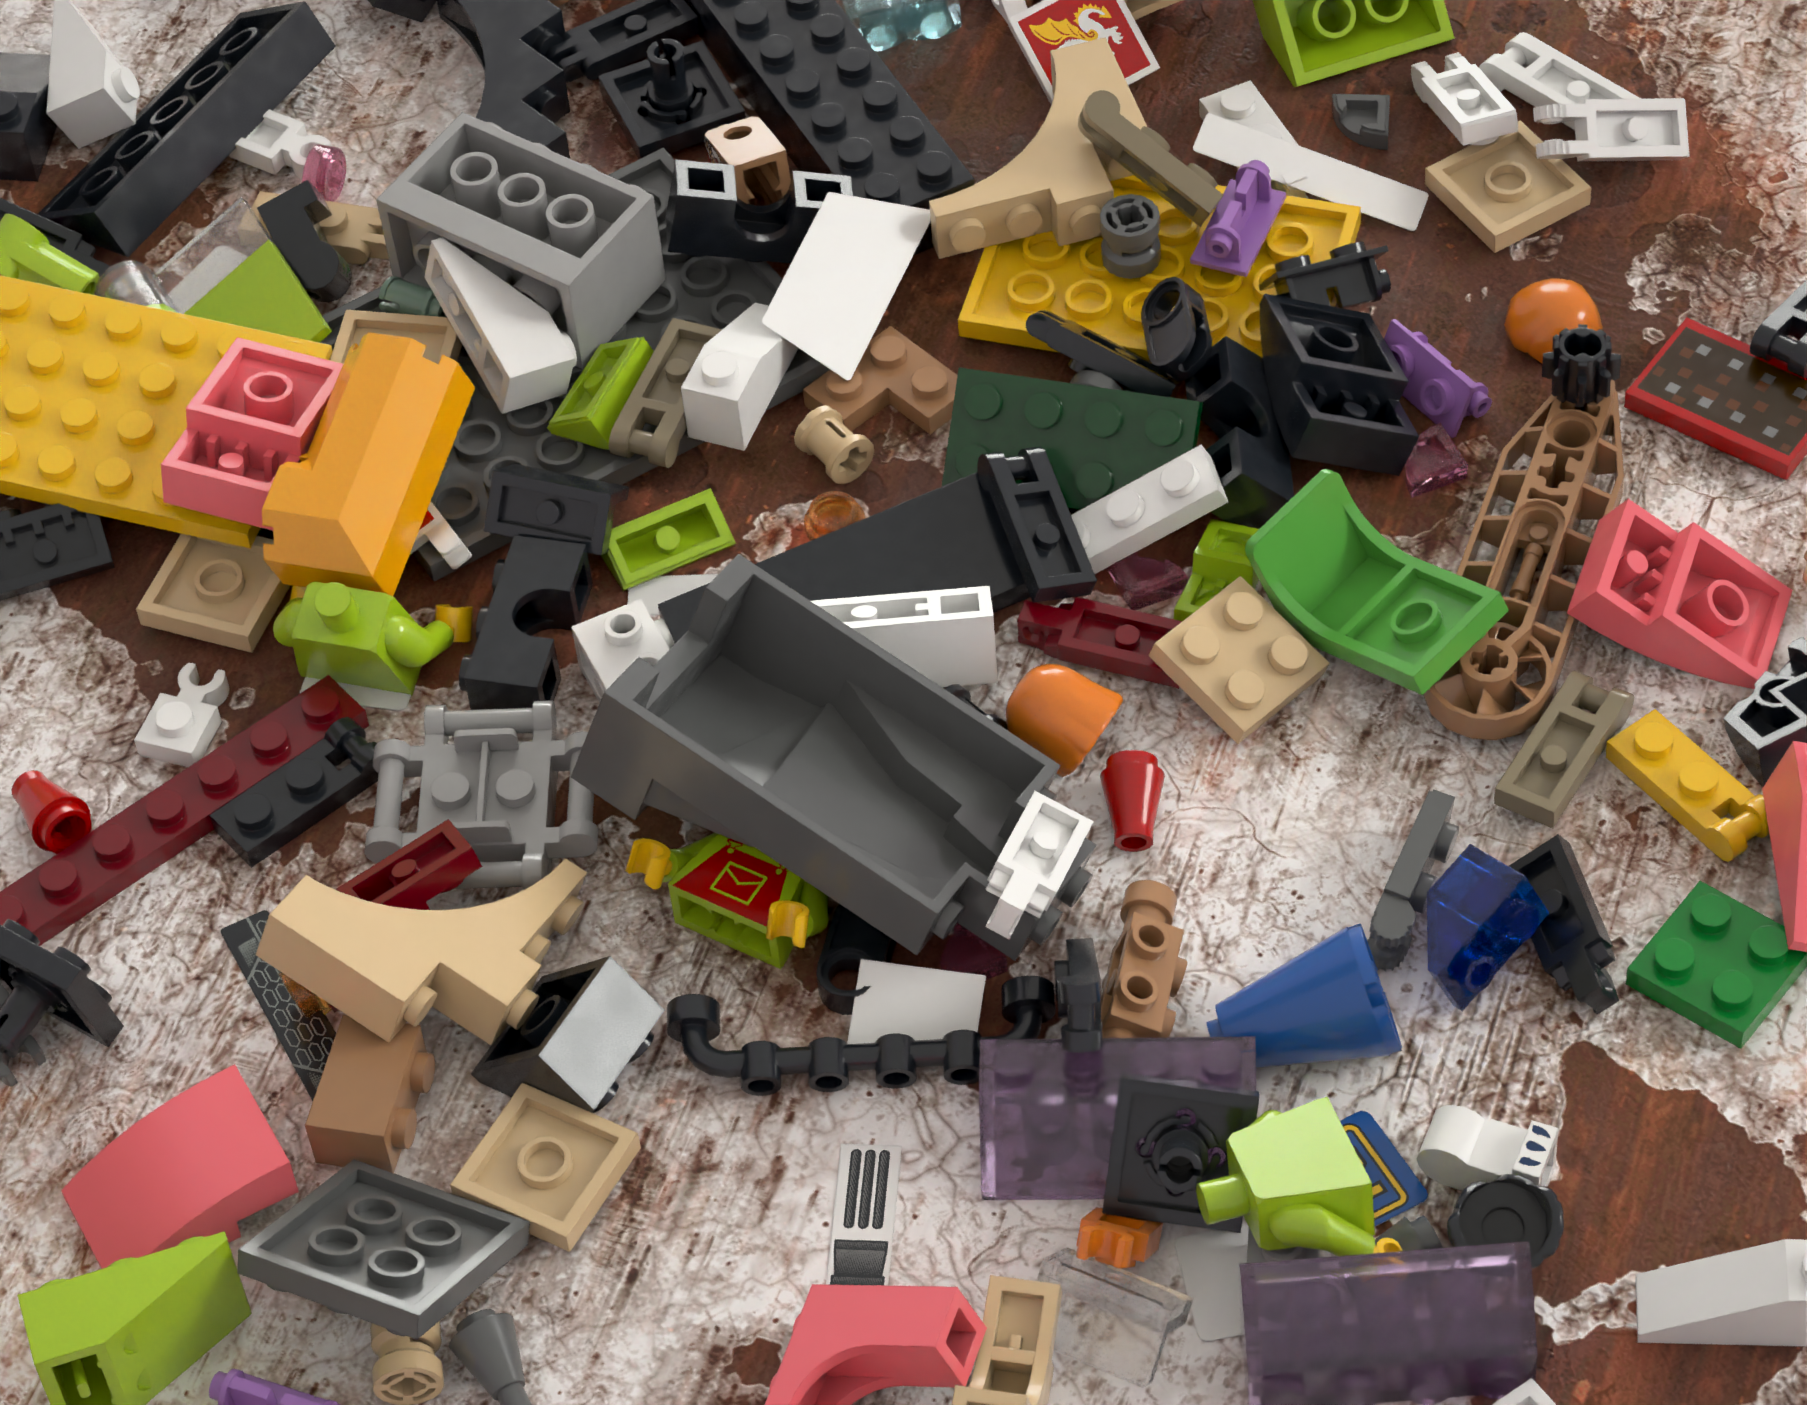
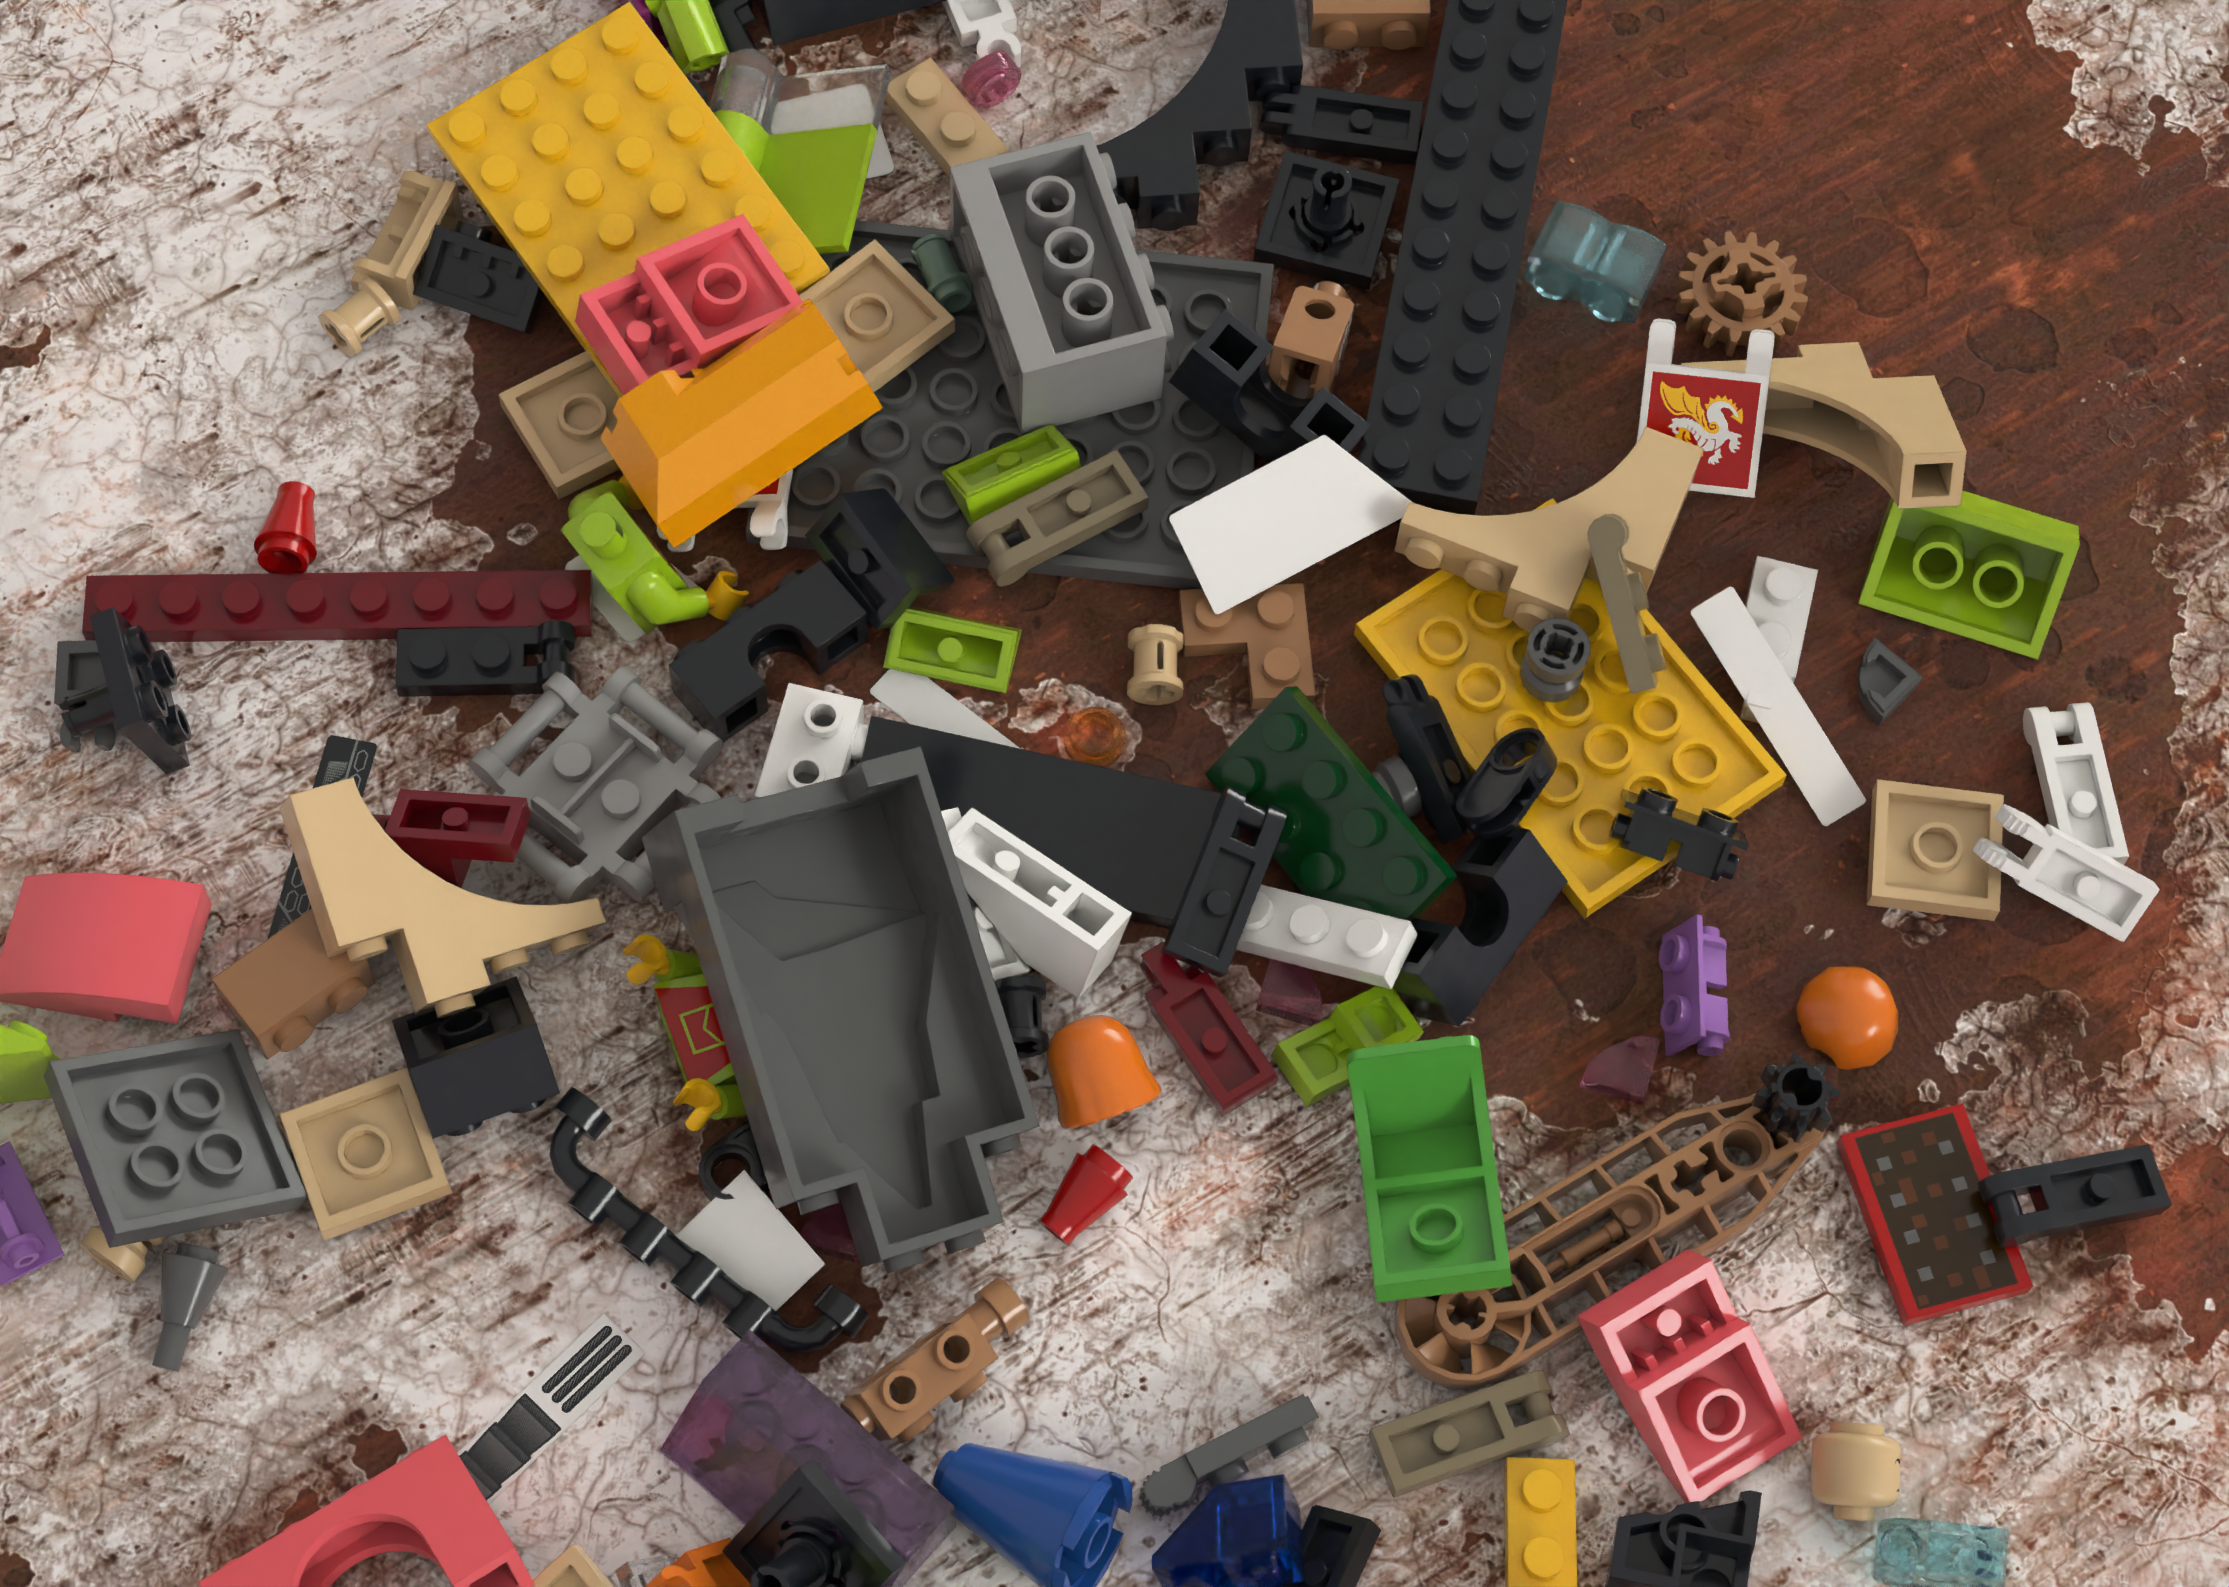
camera: 30 degrees right, 15 degrees up
white plate [134,663,229,767] -> none
black leg [257,180,352,303] -> none
white slope [424,238,577,414] -> none
white slope [681,303,798,451] -> none
white hinge [985,791,1094,939] -> none
black plate [1054,938,1103,1053] -> none
tan plate [1149,576,1330,744] -> none
medium lavender hinge [1190,160,1286,277] -> none
black slope [1259,294,1419,476] -> none
white hinge [1411,52,1518,146] -> none

